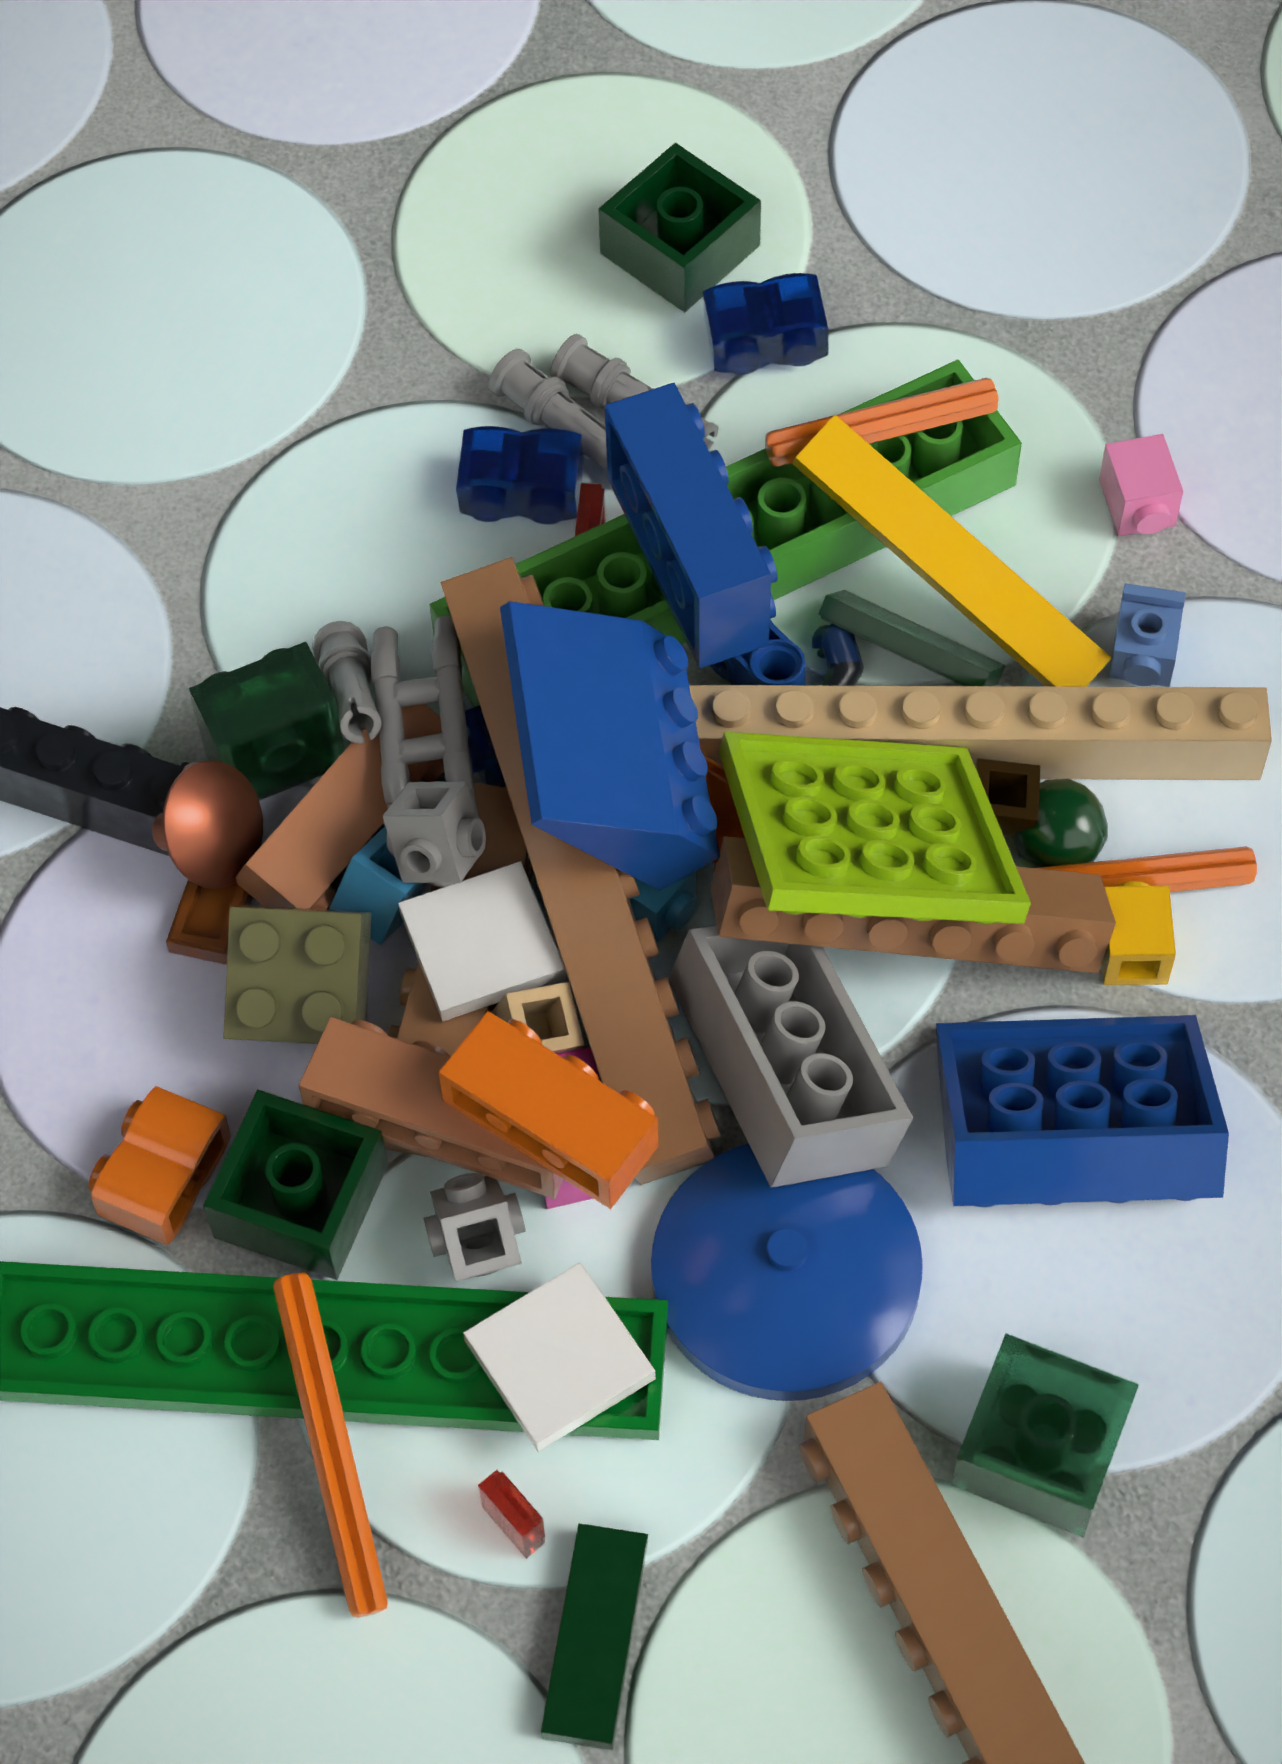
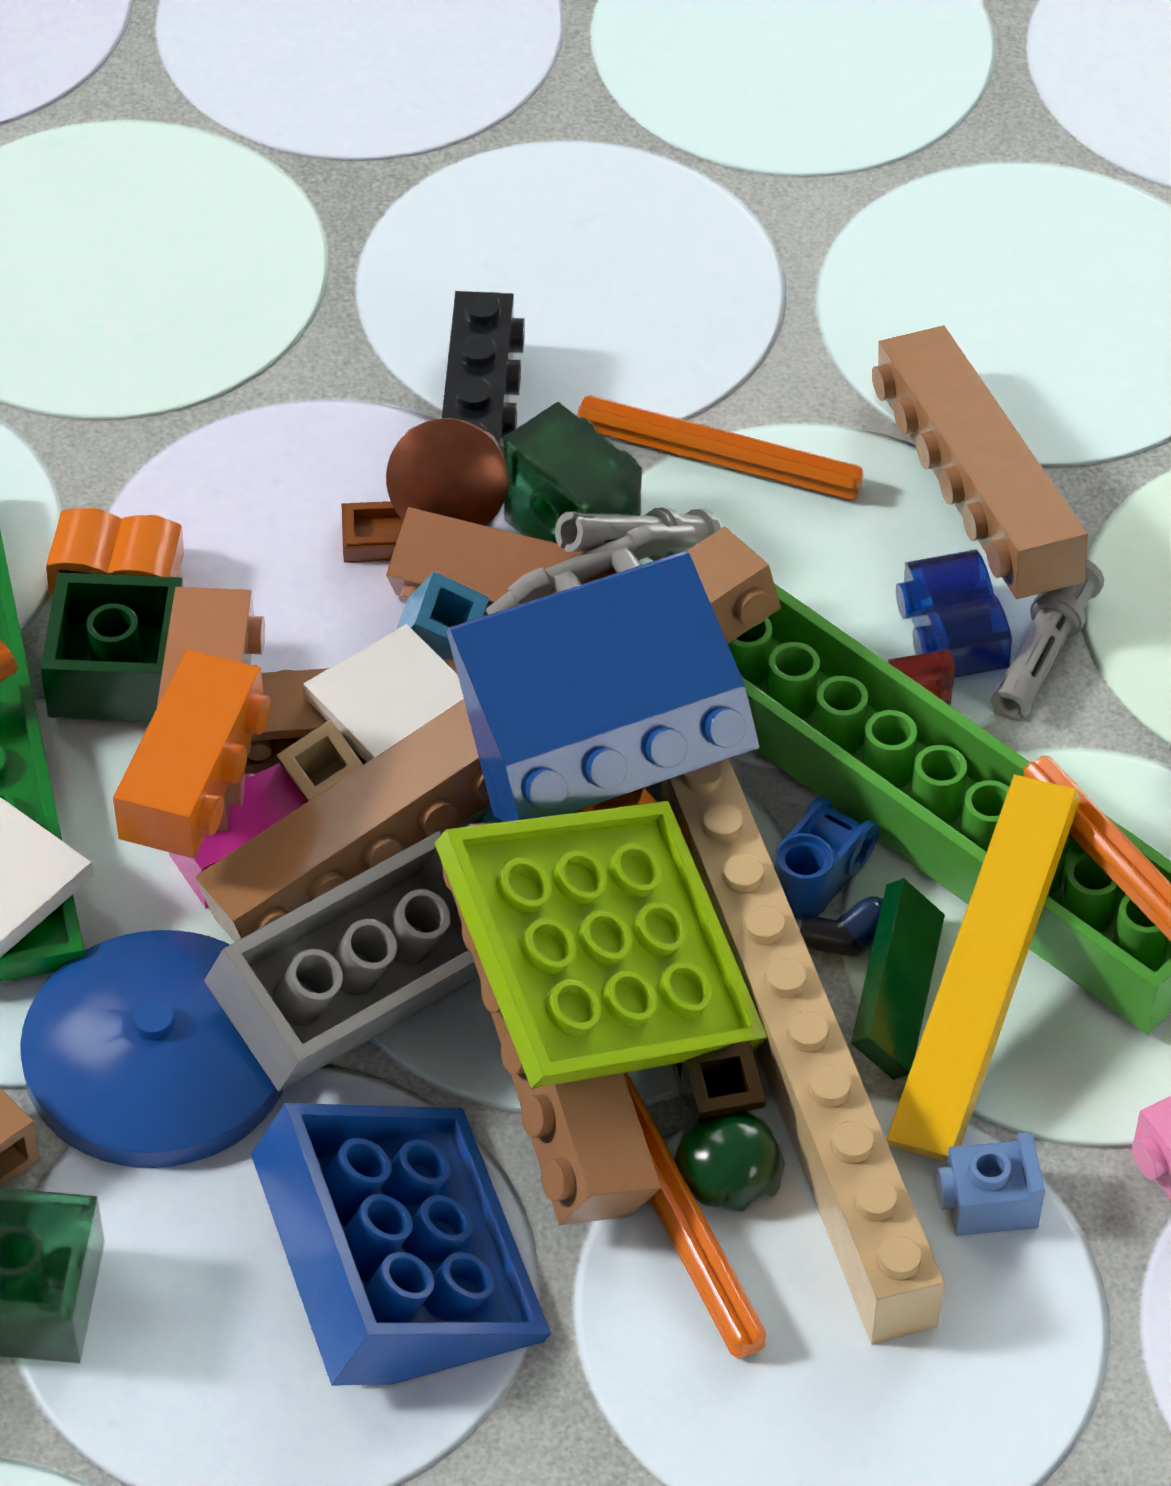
camera: 70 degrees right, 10 degrees down
olive brick [223,905,372,1044] -> none
light grey brick [383,781,486,887] -> none
light grey brick [423,1173,526,1282] -> none
light grey pin [550,334,719,450] -> none
blue brick [605,382,778,669] -> none
yellow brick [1102,881,1176,985] -> none
none -> orange axle [577,395,864,500]
none -> medium nougat brick [872,325,1088,600]

